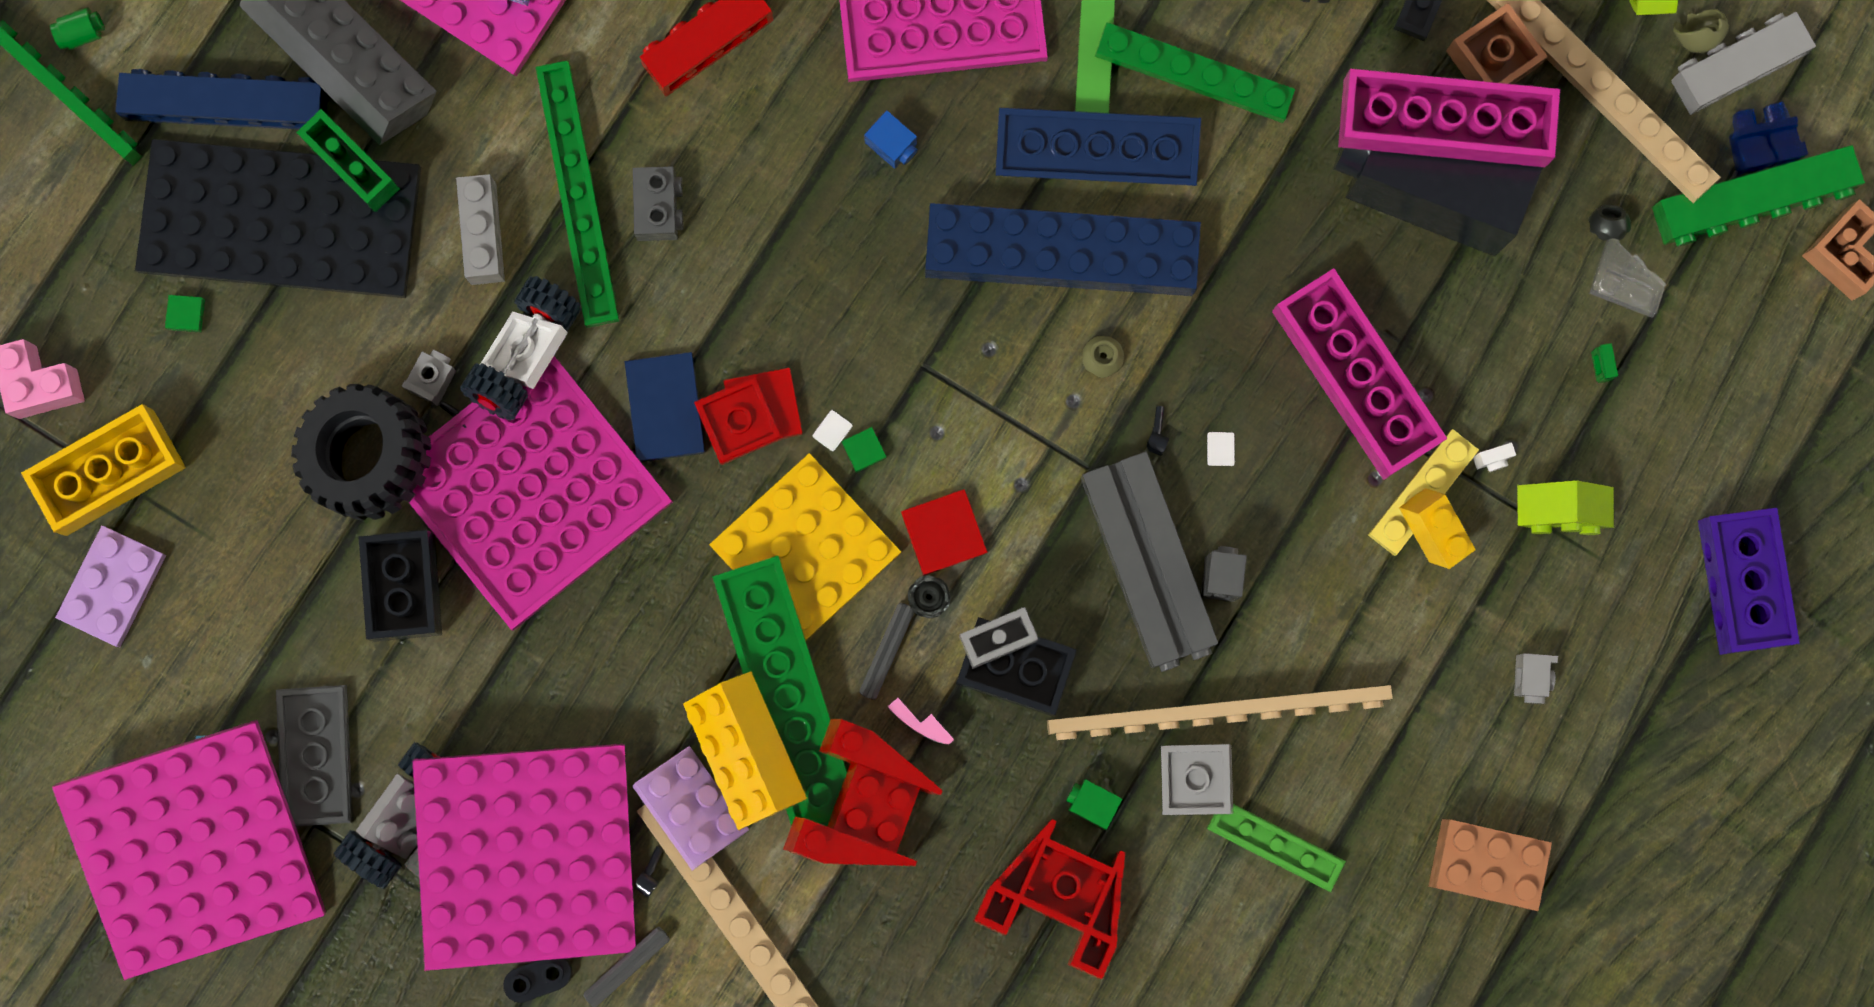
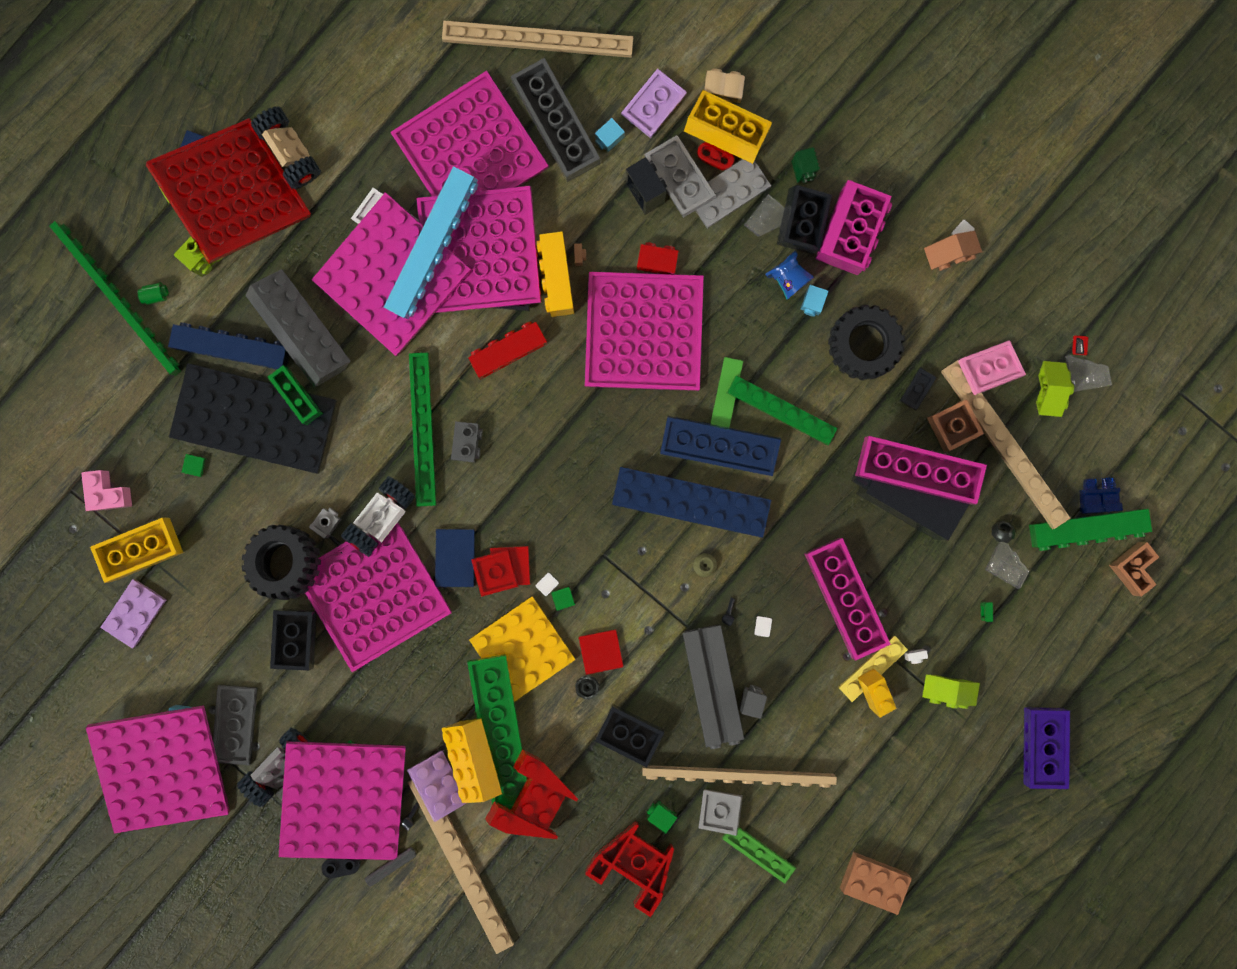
camera: 10 degrees right, 5 degrees up
light grey brick [456,174,505,285] -> none
dark grey axle [860,603,914,700] -> none
blue brick [864,110,917,169] -> none
bright pink slope [888,698,954,745] -> none
light grey brick [959,607,1038,669] -> none
light grey brick [1514,653,1558,704] -> none
light grey brick [1671,12,1816,115] -> none
olive hair [1673,9,1729,53] -> none

